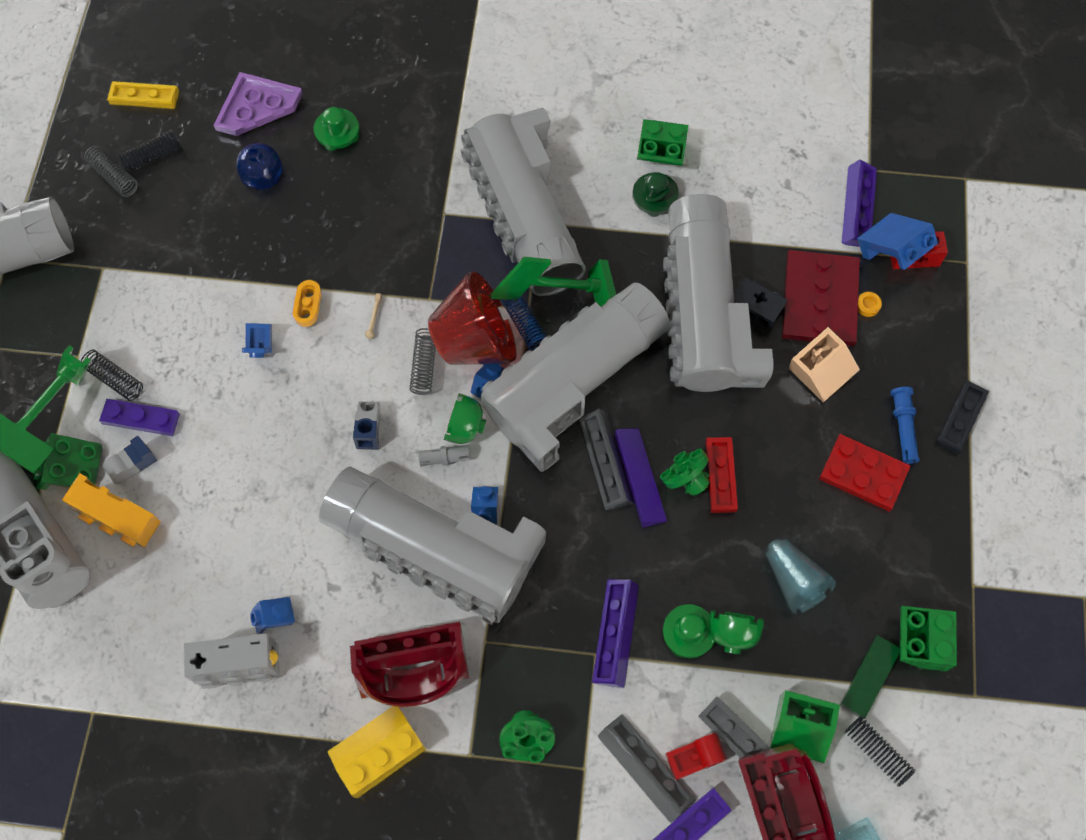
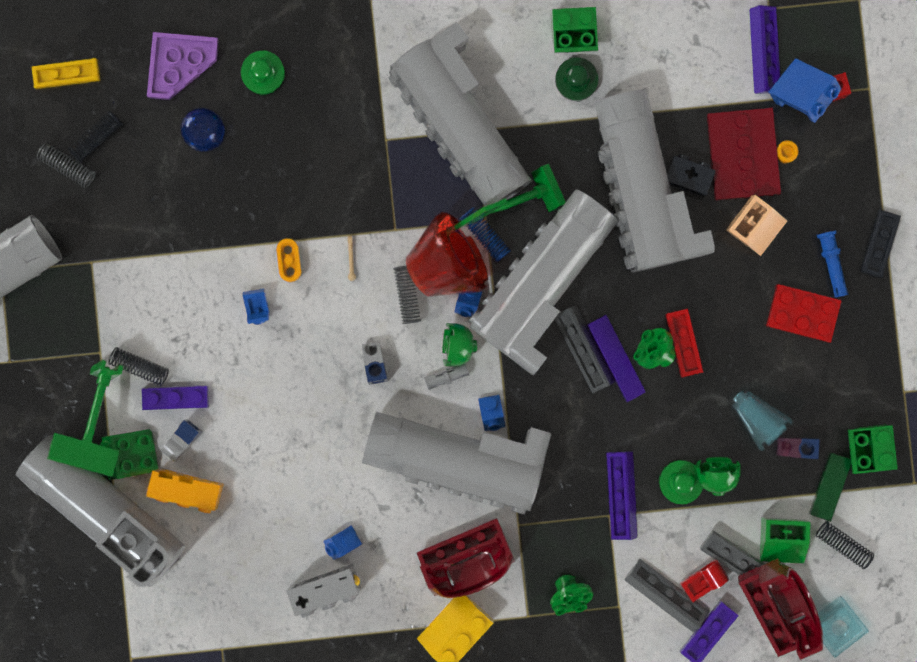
camera: 10 degrees left, 20 degrees up
none -> leg [777,438,820,459]

